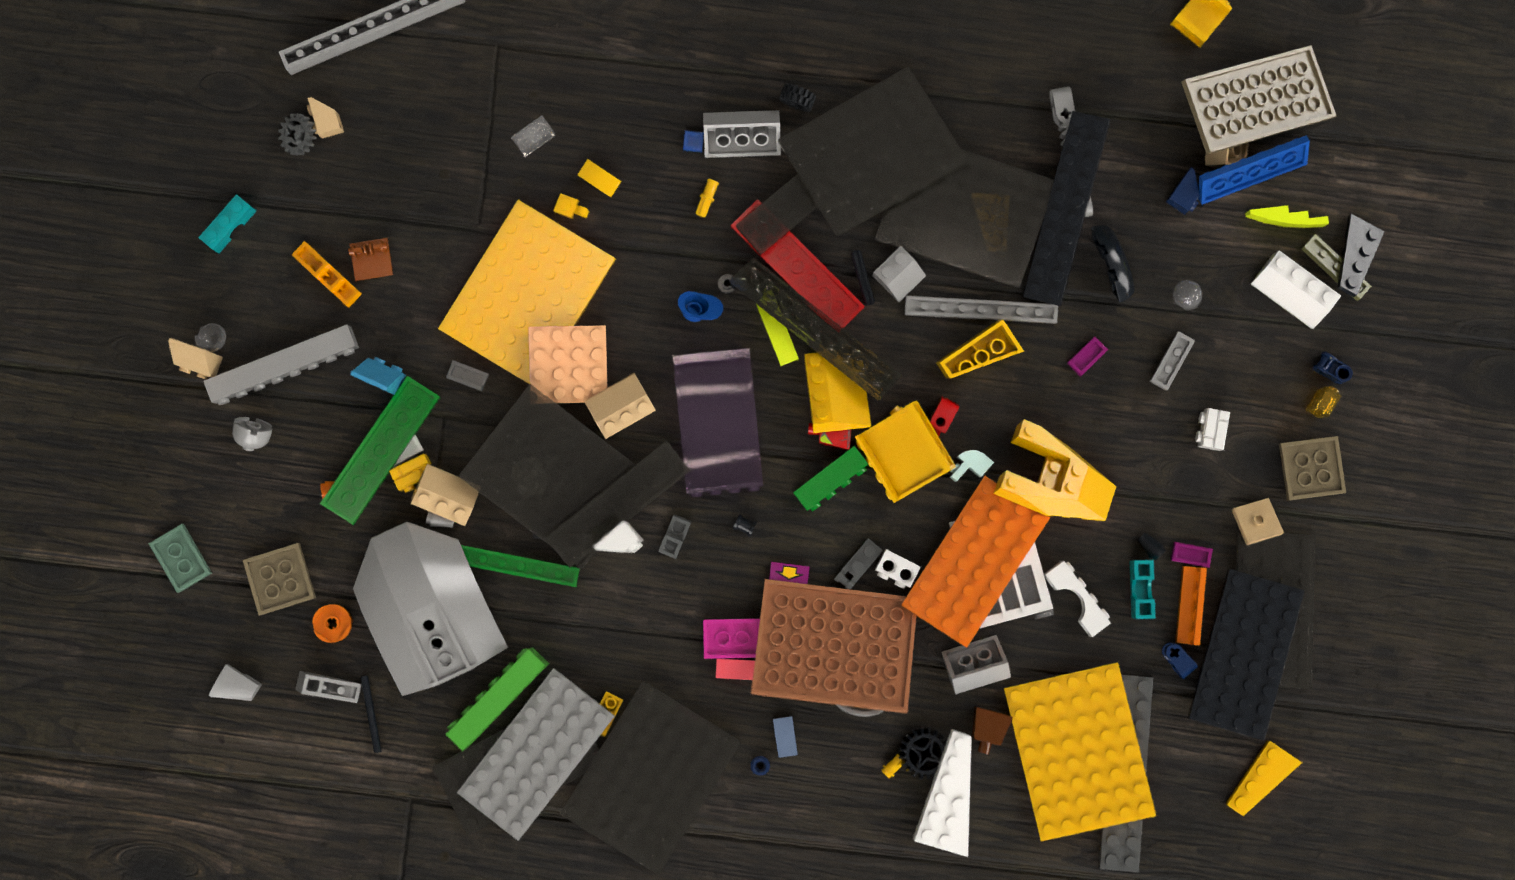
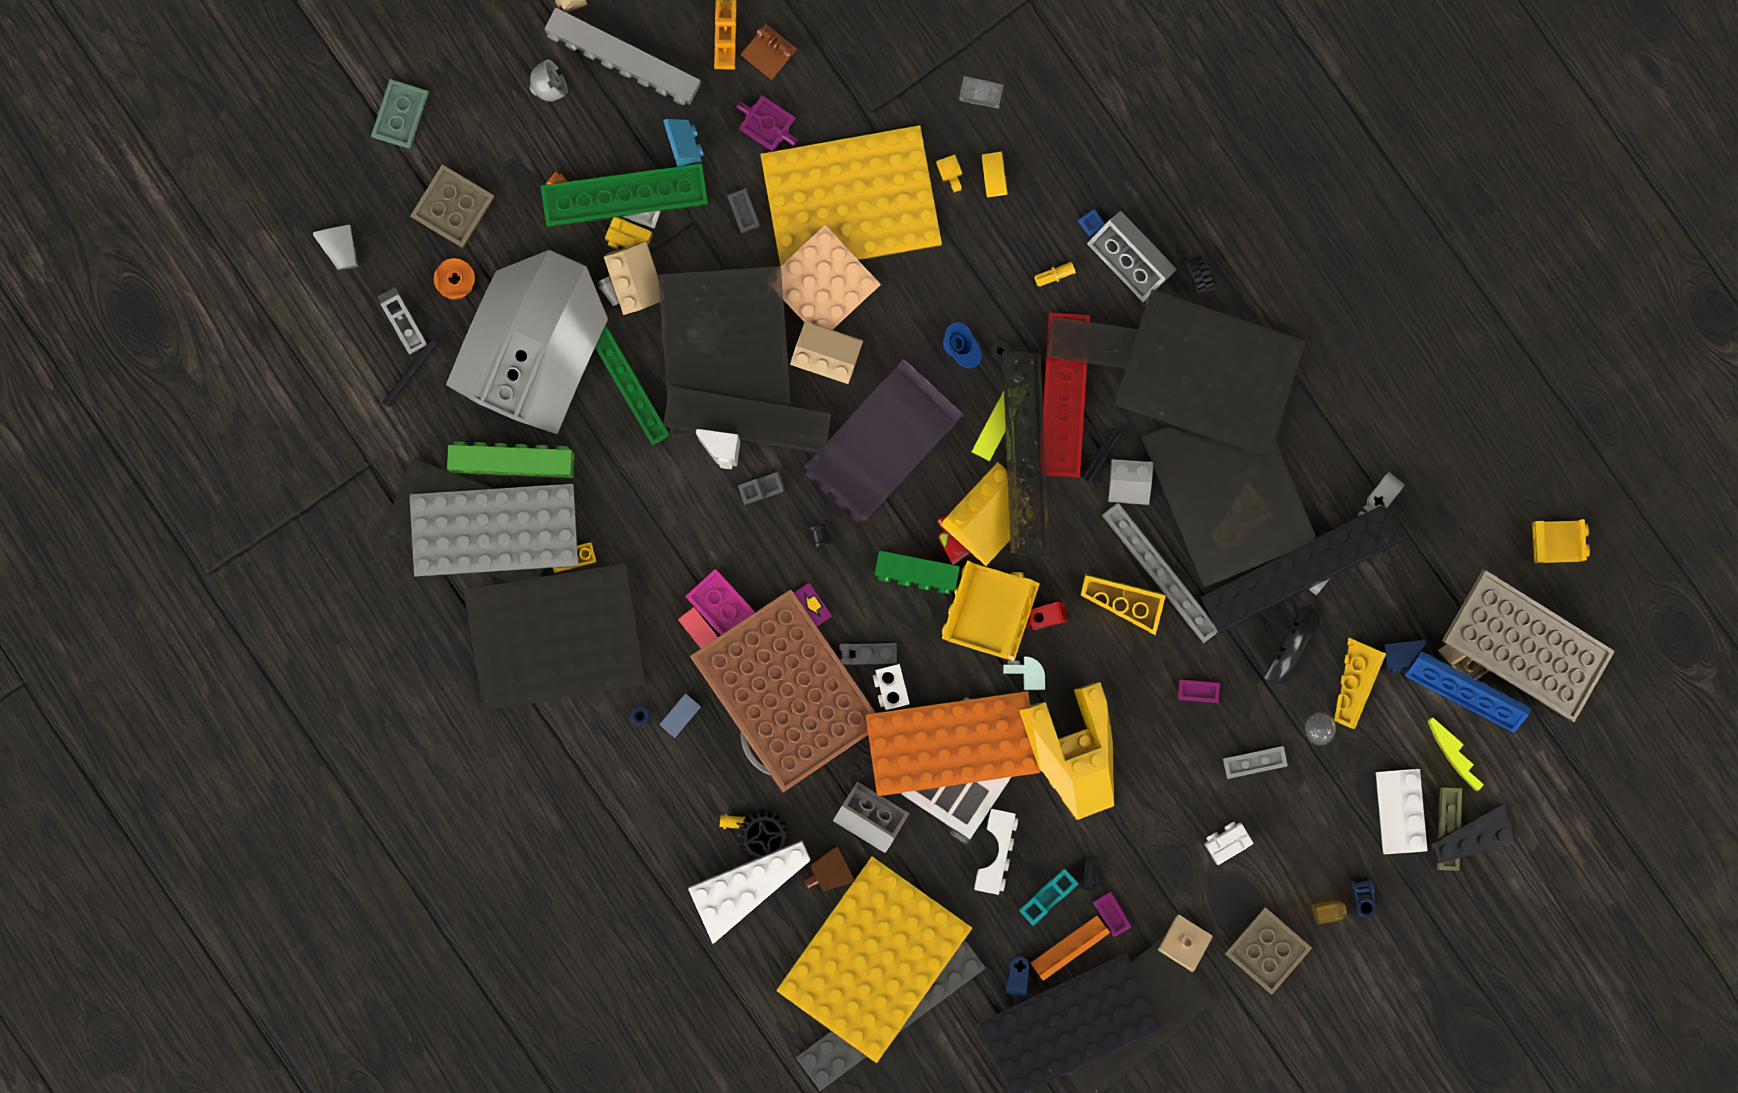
camera: 50 degrees right, 0 degrees up
none -> magenta plate [736,96,798,152]
none -> yellow wing [1334,638,1386,729]

